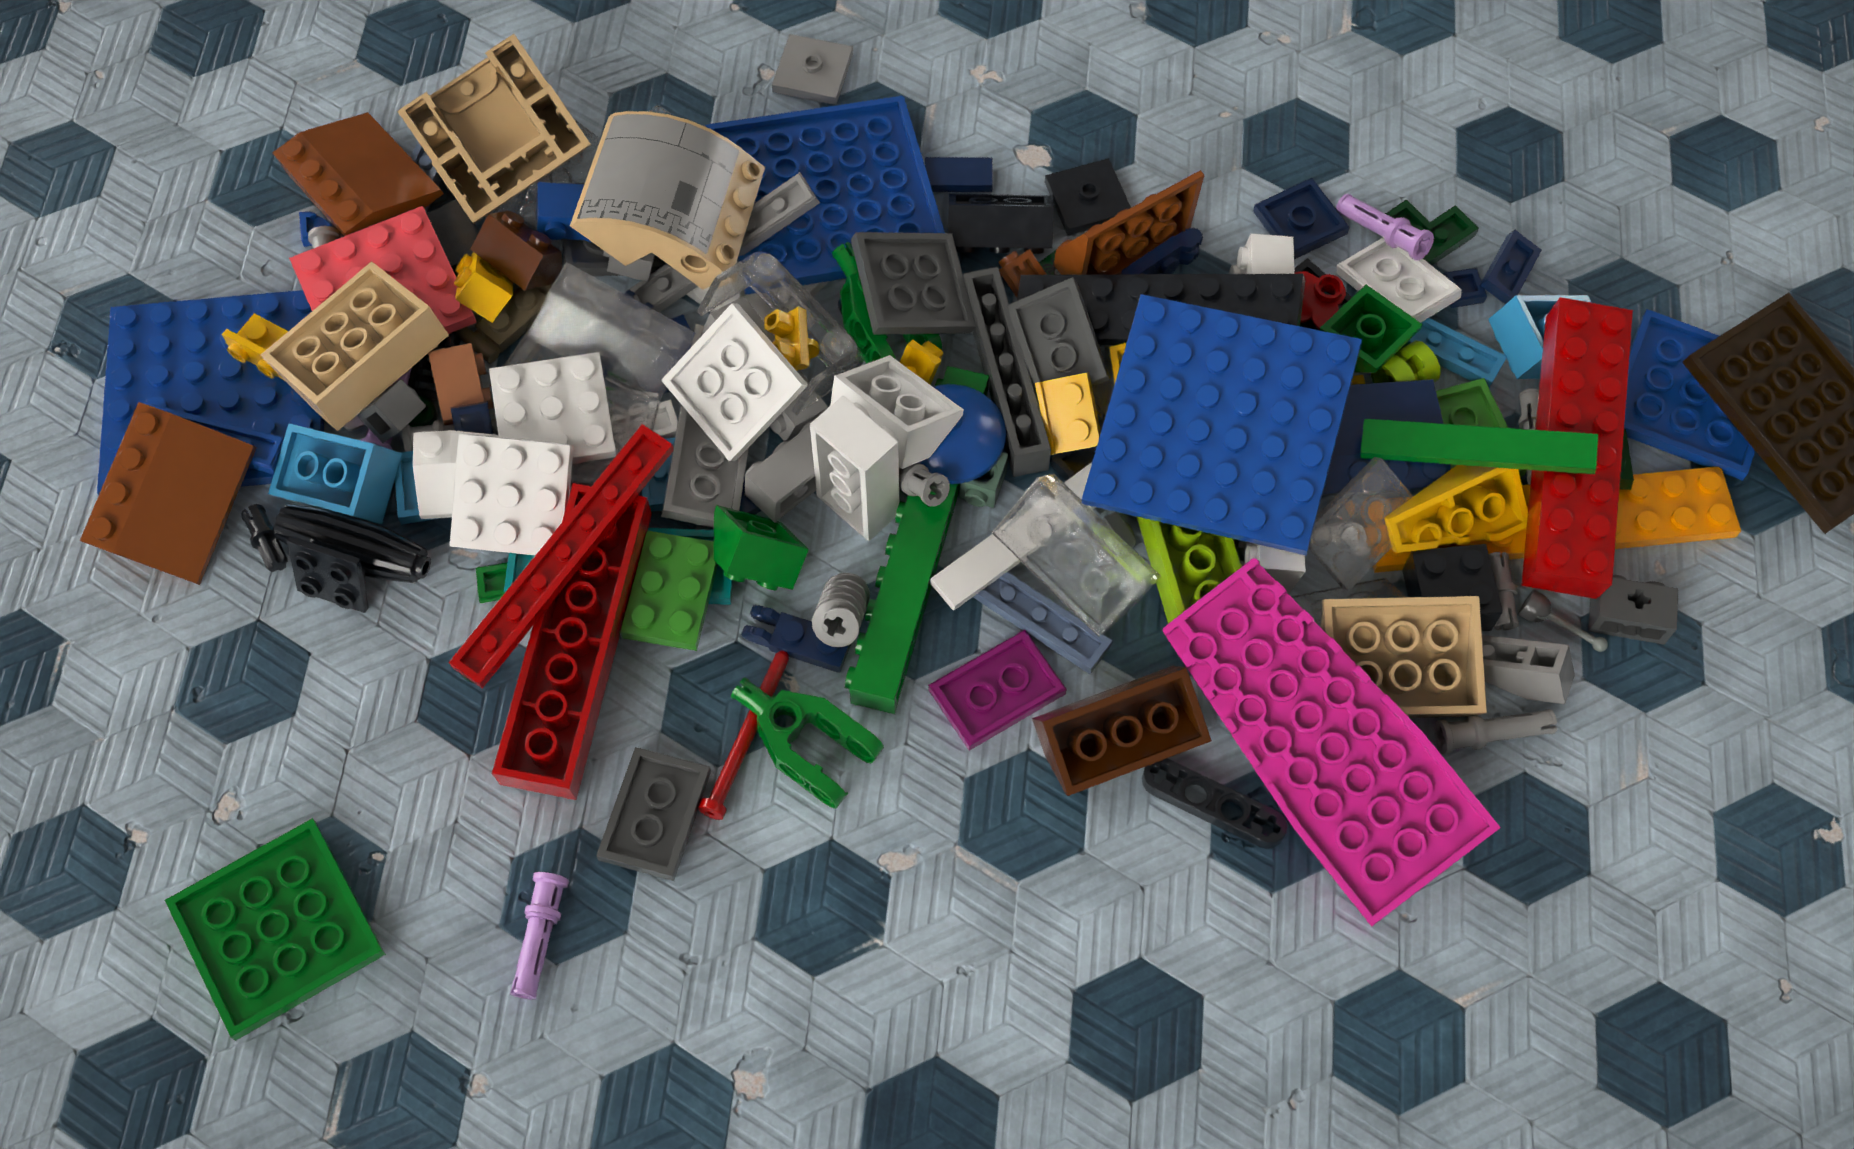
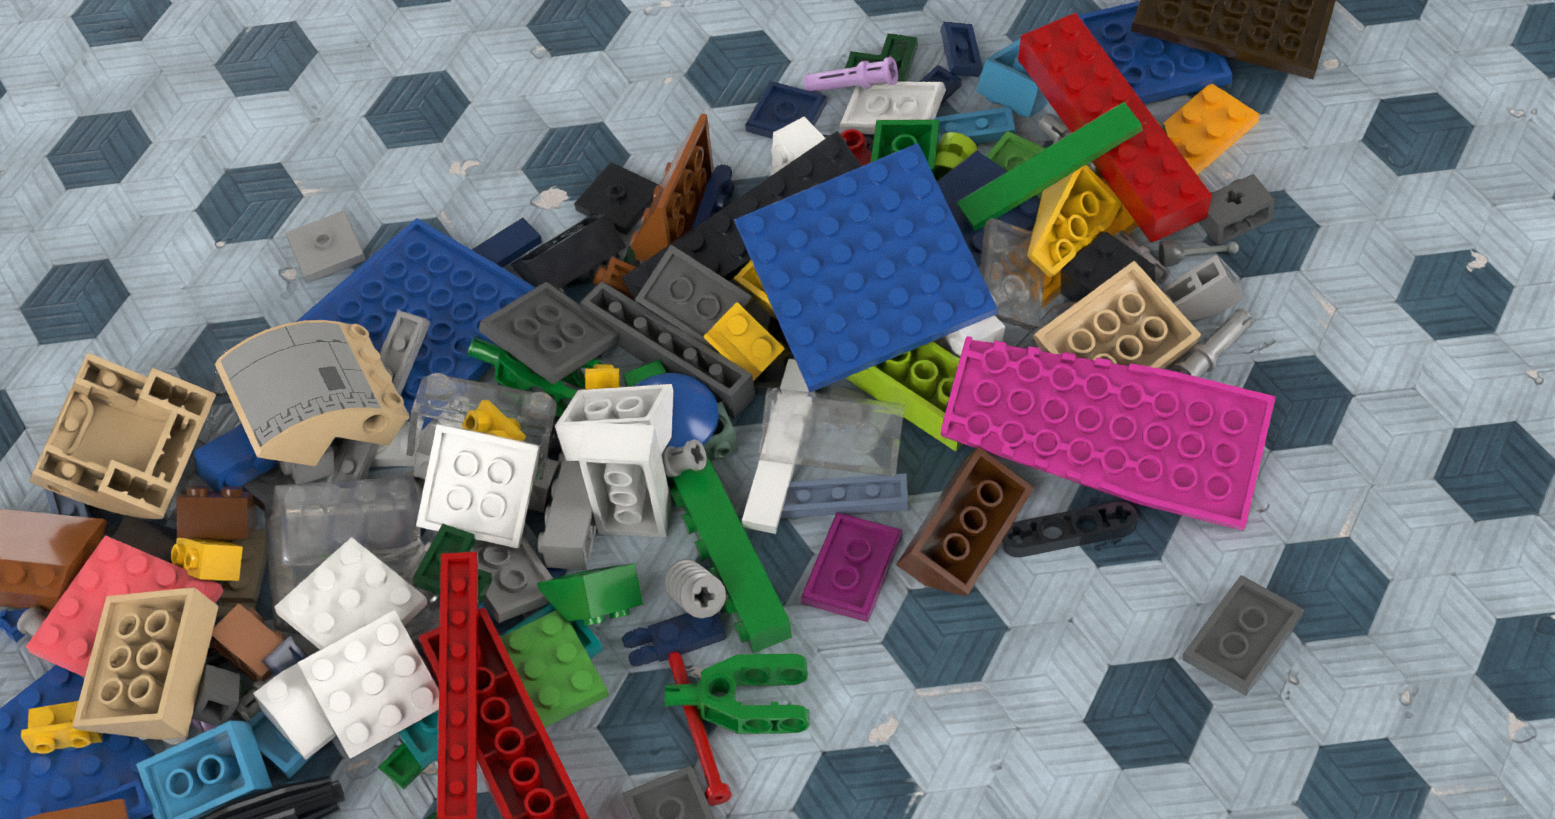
camera: 30 degrees left, 10 degrees down
none -> dark green plate [412,523,493,607]
none -> dark grey plate [1183,575,1304,696]

